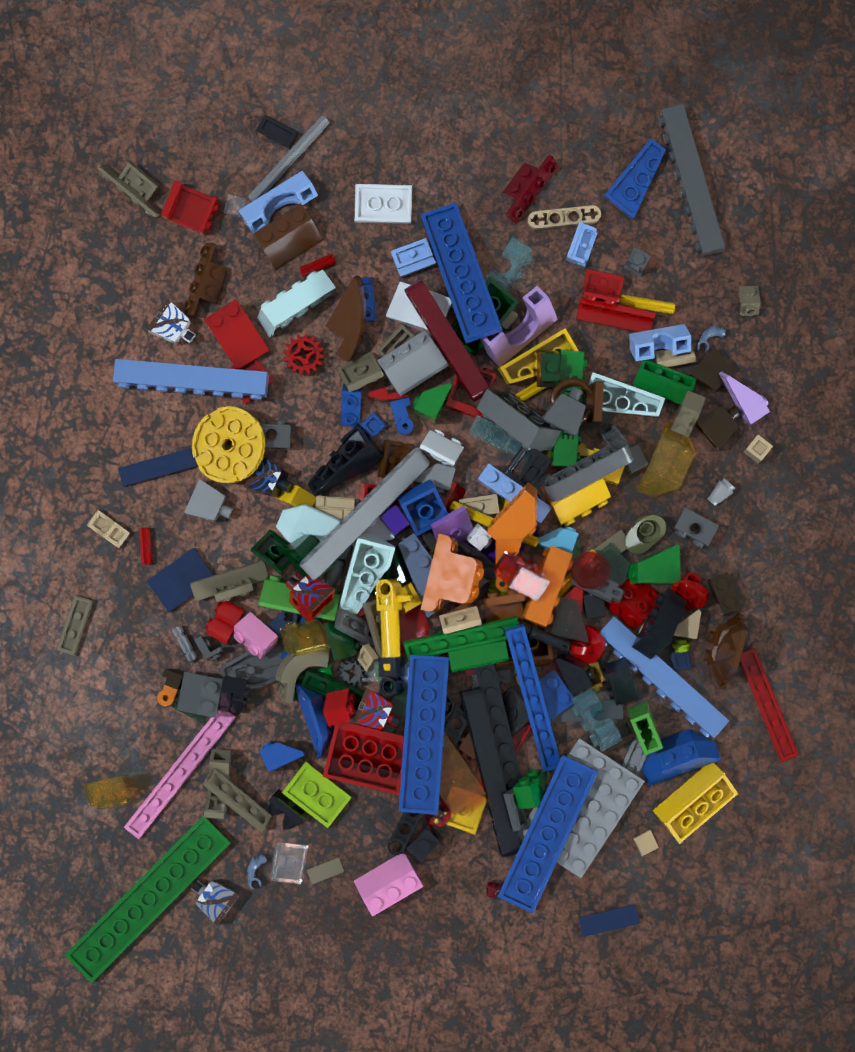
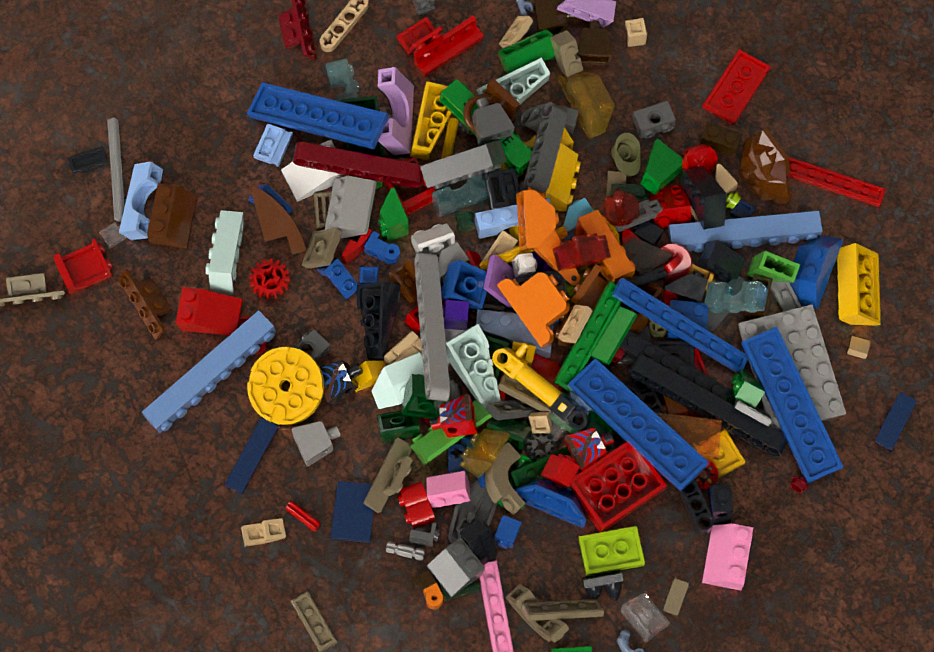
camera: 45 degrees left, 15 degrees down
torso [147,299,196,345] -> none
blue slope [259,741,306,772] -> none
red axle [299,254,336,277] -> none
white tile [354,184,412,224] -> none
dark green torso [537,350,560,387] -> none
light blue hinge [565,222,598,268] -> none
yellow axle [619,295,675,314] -> none
light blue arch [629,324,691,361] -> none
light grey cone [707,478,735,506] -> none
none -> clear green wheel [455,211,475,232]
none -> blue brick [494,515,521,549]
none -> red tile [702,49,771,125]

